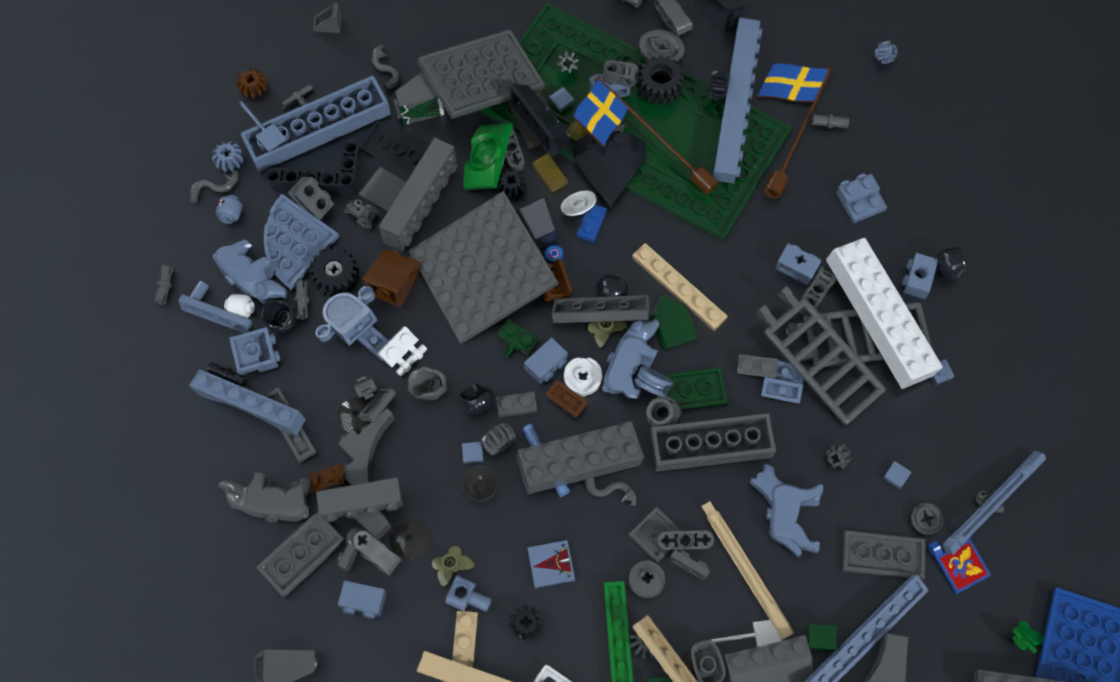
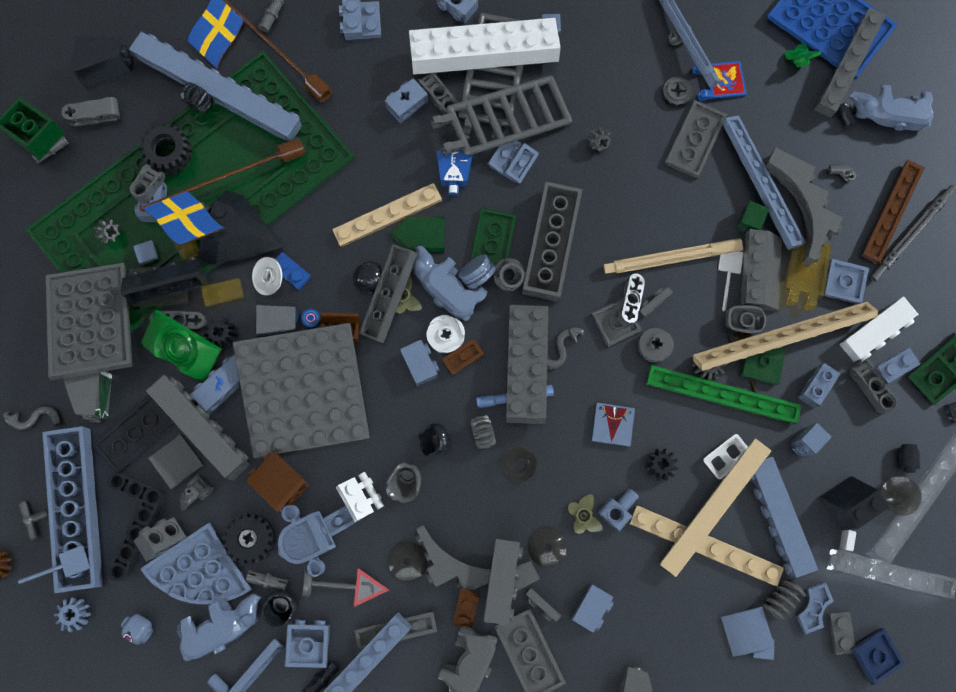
camera: 75 degrees left, 10 degrees up
dark grey animal [189,171,239,203] -> none
white head [224,294,255,318] -> none
dark grey piece [347,528,401,576] -> none
dark grey gear [354,375,377,400] -> none
dark grey tile [359,389,396,422] -> none
sand blue tile [462,442,483,464] -> none
dark grey plate [496,392,537,418] -> none
dark green plate [497,319,540,358] -> none
dark grey gear [639,30,684,62] -> none
dark grey plate [737,354,778,379] -> none
sand blue animal [750,464,823,558] -> none
sand blue tile [883,461,911,489] -> none
none -> sand blue brick [190,355,241,414]
none -> dark grey piece [302,568,389,607]
none -> blue torso [437,151,472,196]

